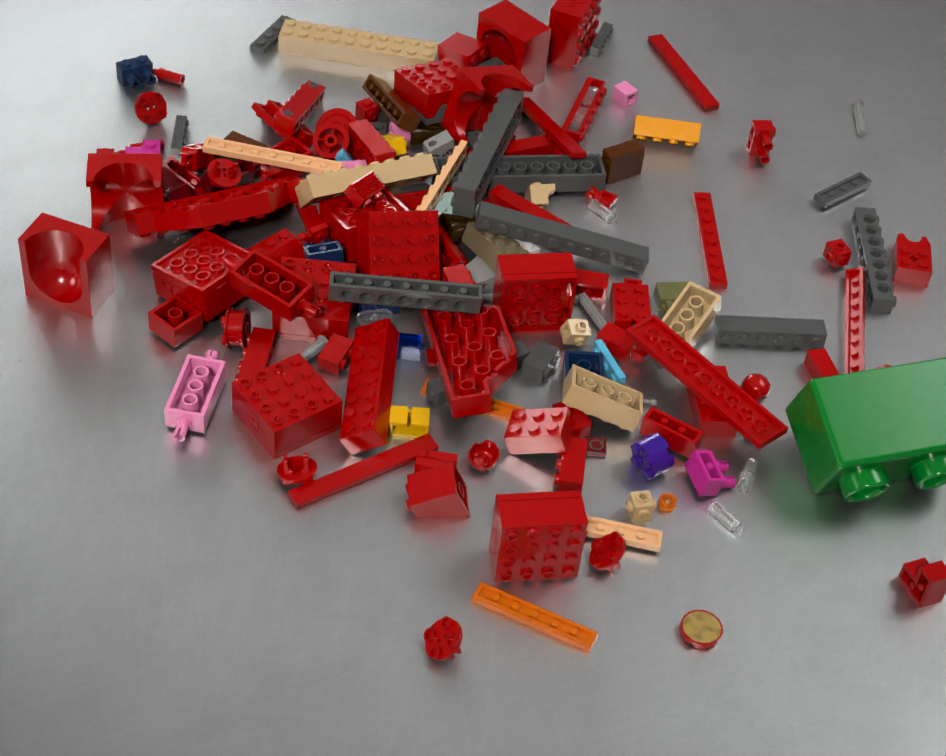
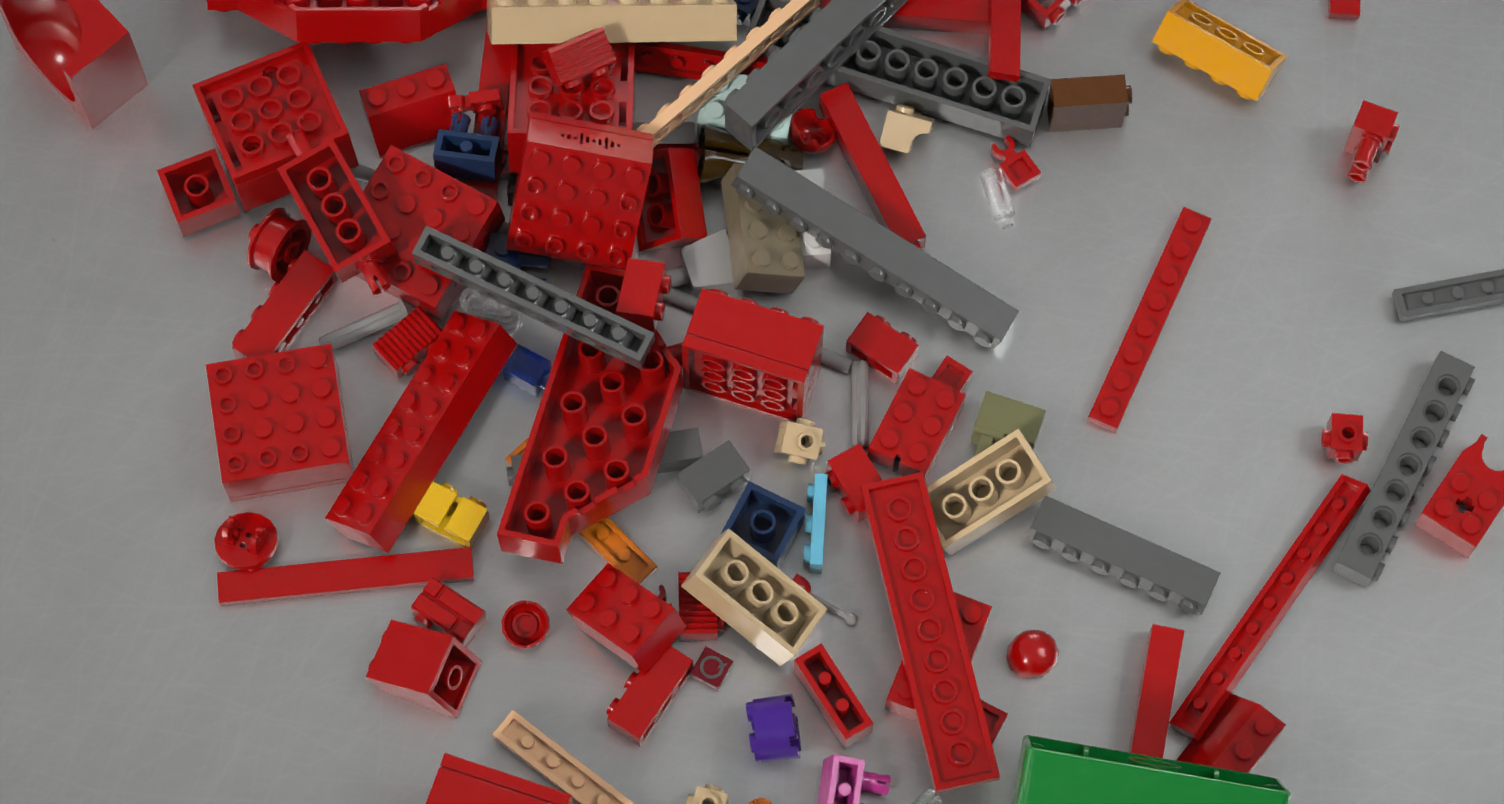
camera: 30 degrees right, 25 degrees up
bright pink brick [164,350,226,442] -> none

